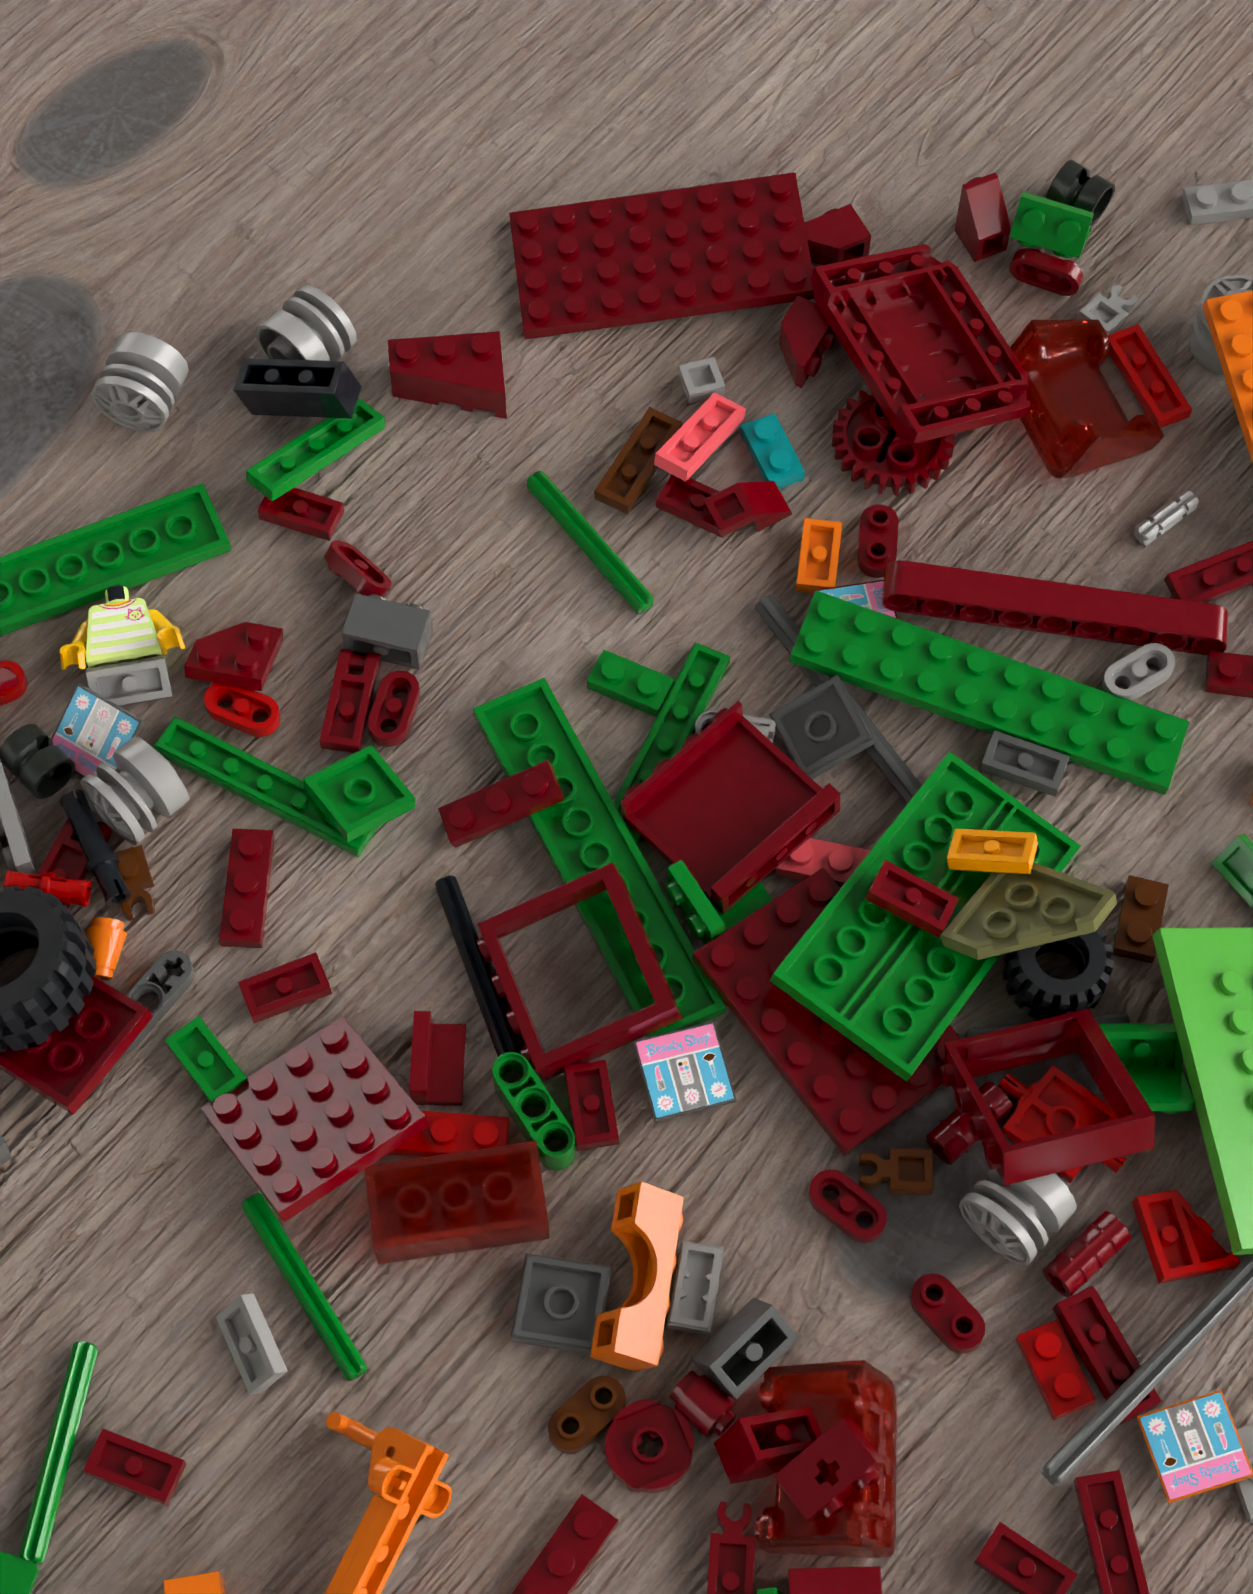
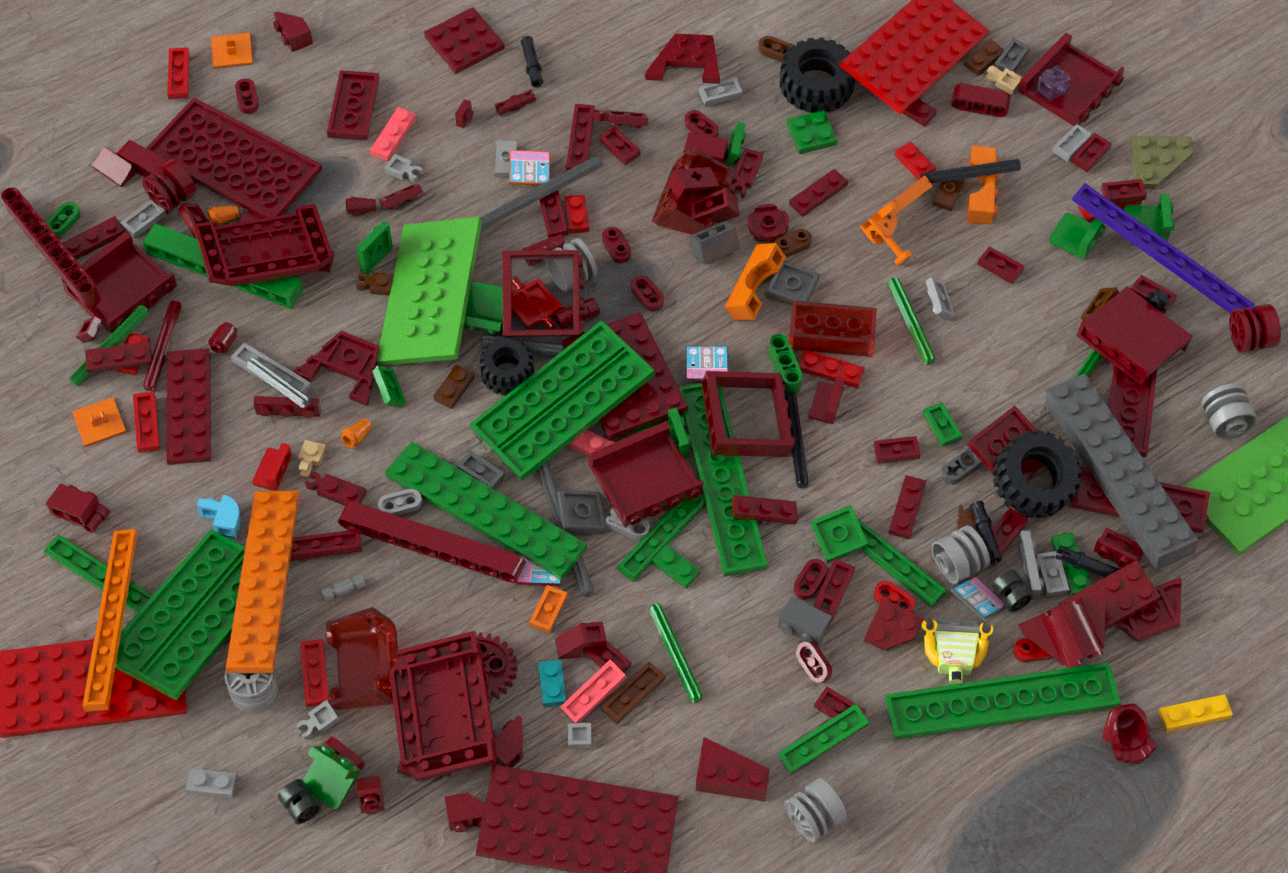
camera: 165 degrees left, 5 degrees down
red pin [4,870,92,907] -> none
green axle [19,1341,98,1564] -> none
orange cone [86,917,127,981] -> none
light grey wheel [91,332,189,432] -> none
plate [200,1016,430,1223] -> none
black brick [233,358,362,419] -> none
dark red plate [564,1060,619,1151] -> none
light grey plate [667,1241,724,1336] -> none
dark red brick [669,1370,736,1437] -> none
dark red plate [857,504,899,578] -> none
reddish brown plate [859,1148,934,1195] -> none
dark red plate [865,860,959,938] -> none
olive plate [941,862,1117,960] -> none
light orange plate [947,829,1038,874] -> none
red wing [1132,1189,1240,1284] -> none

